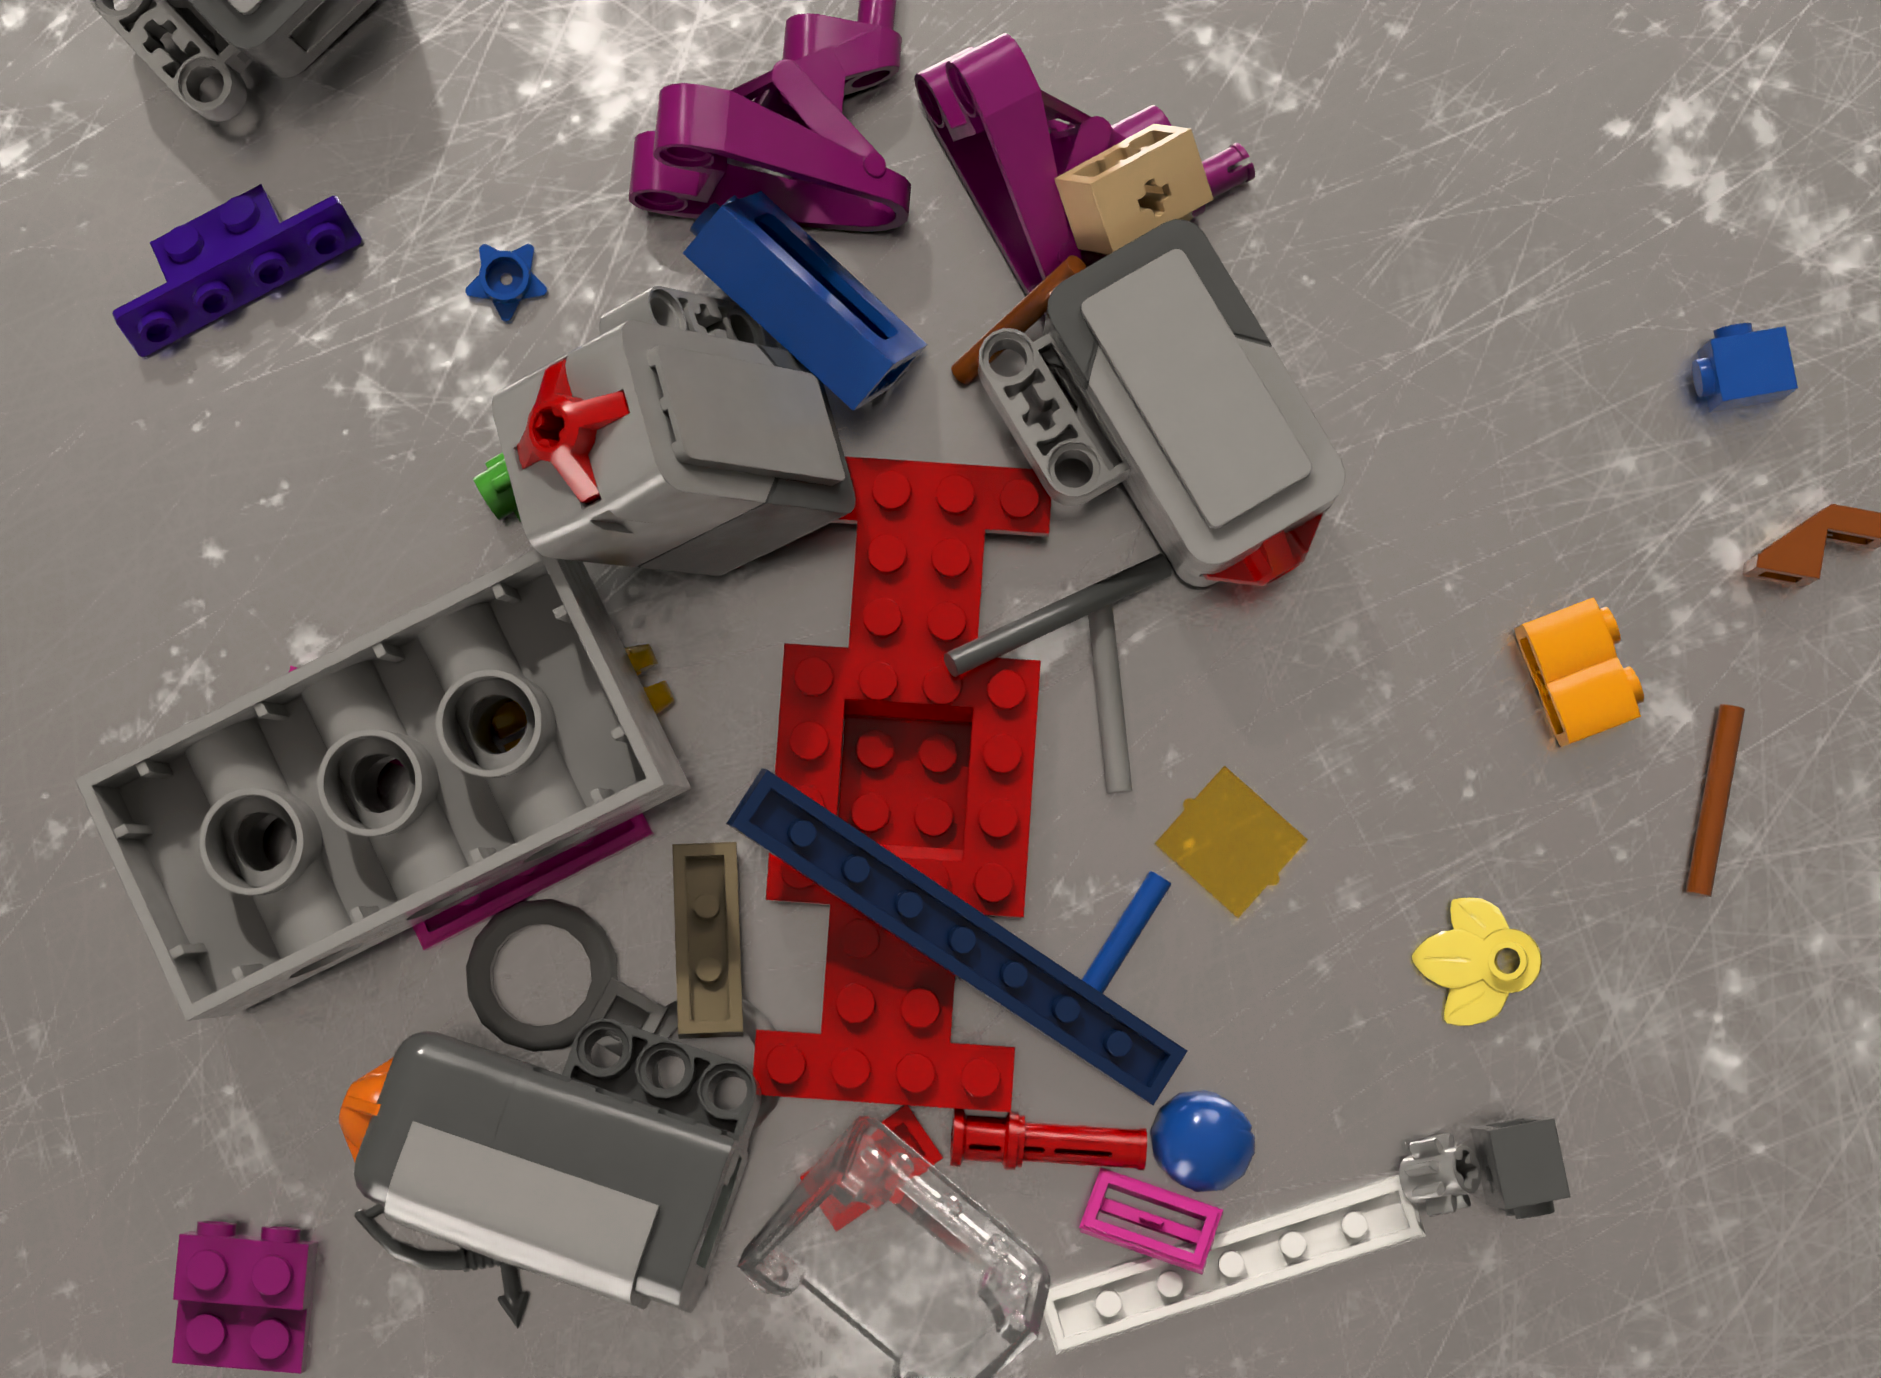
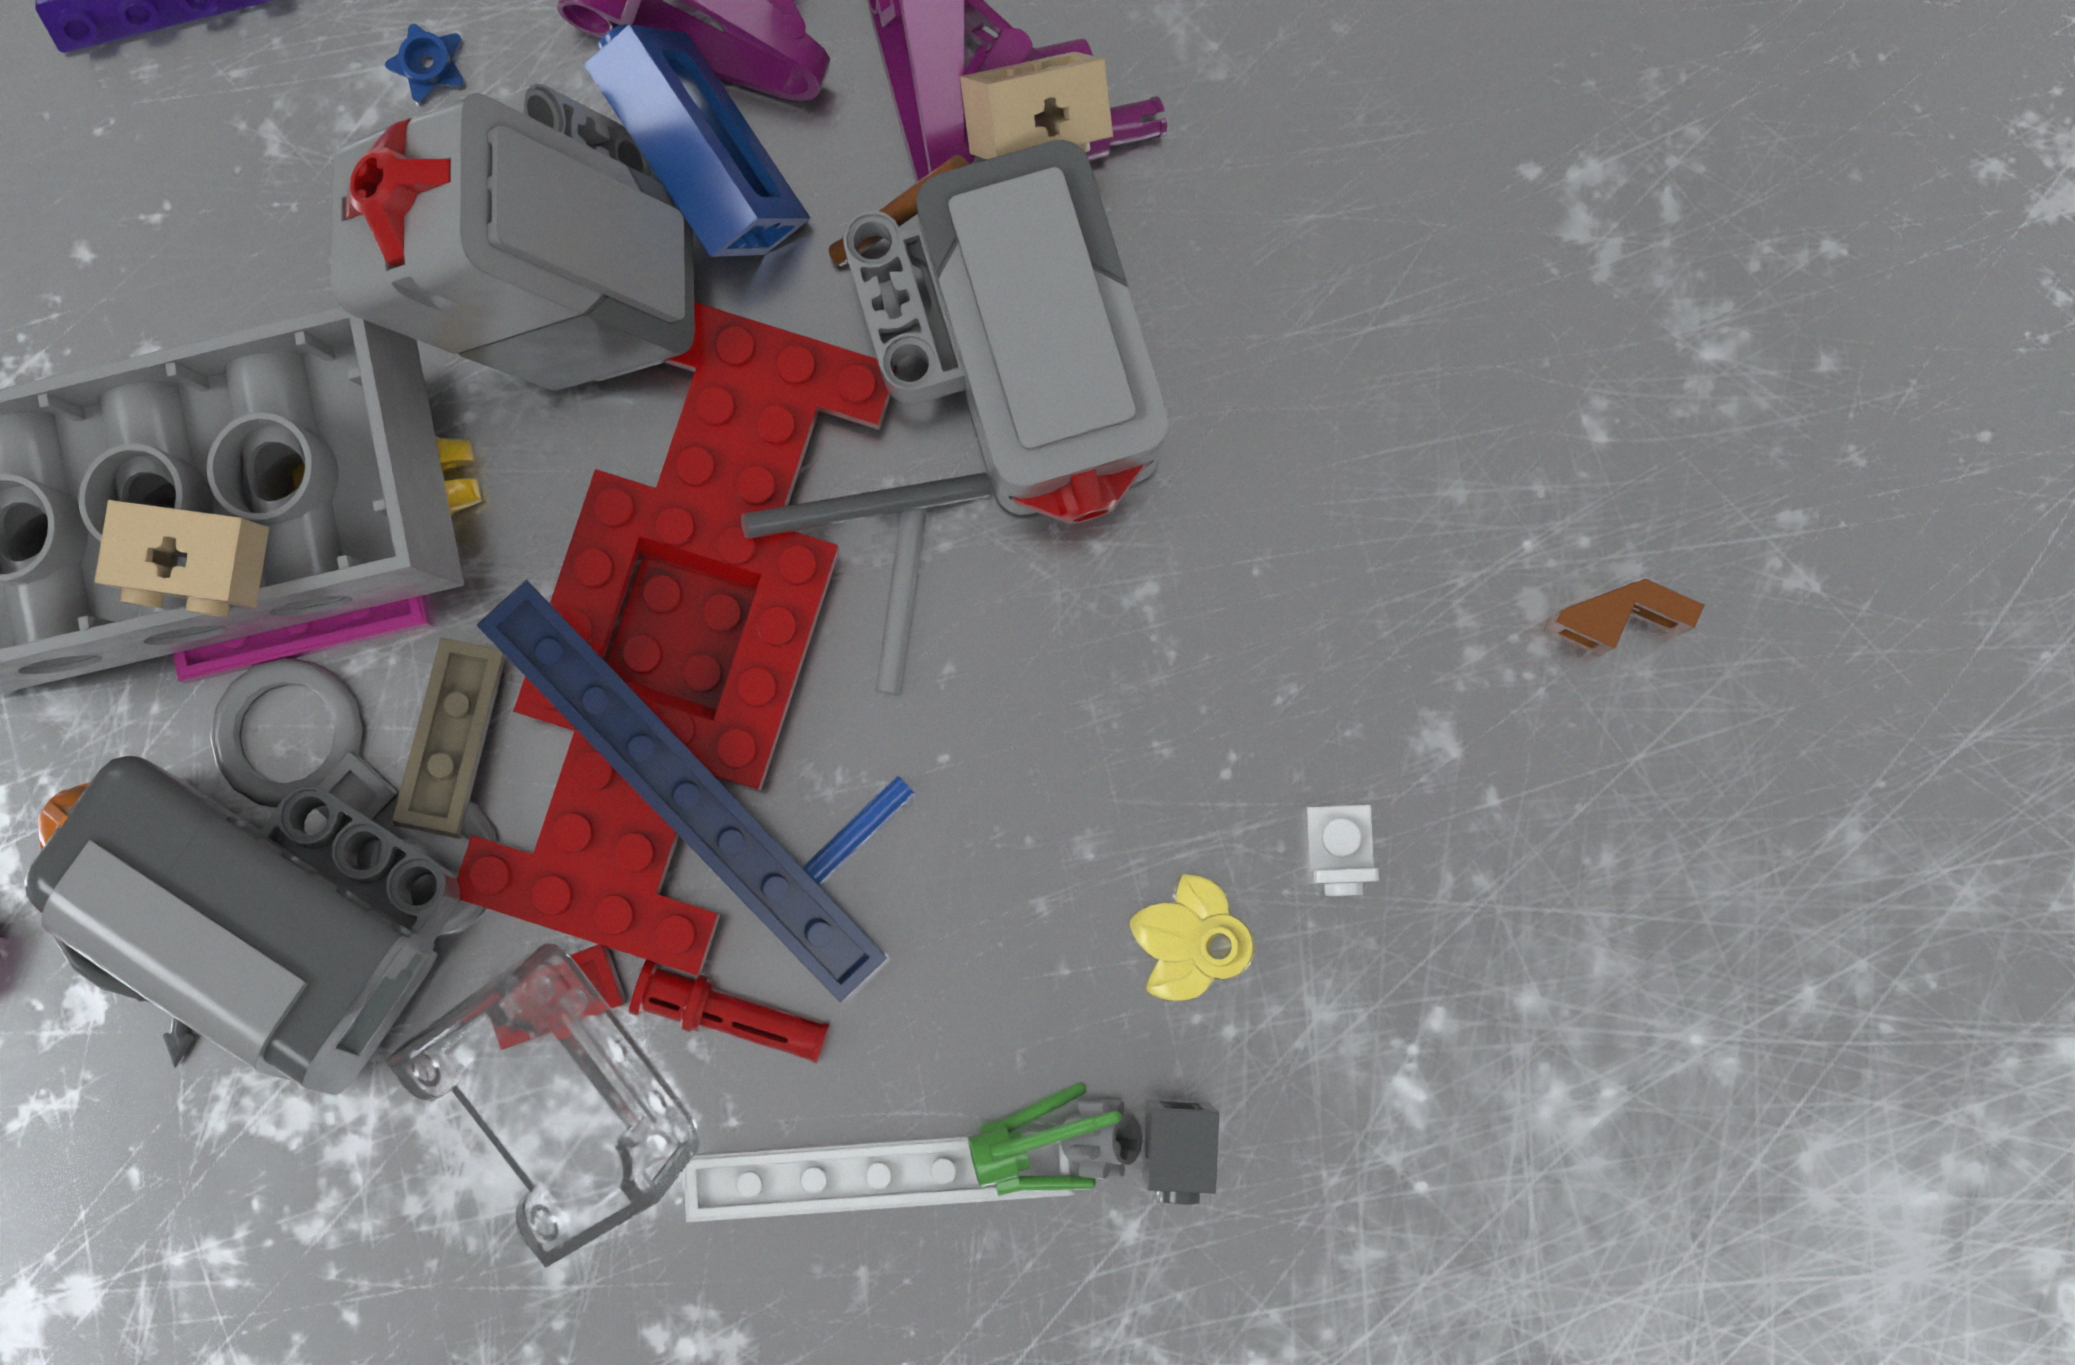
camera: 10 degrees right, 0 degrees up
dark pink tile [1079,1168,1223,1275] -> none
blue hair [1150,1090,1255,1192] -> none
clear yellow piece [1154,765,1308,919] -> none
light orange brick [1514,597,1644,747] -> none
dark orange bar [1686,704,1745,897] -> none
blue brick [1692,323,1798,413] -> none
none -> tan brick [94,500,269,618]
none -> bright green plant [968,1083,1122,1196]
none -> white bracket [1304,805,1379,896]

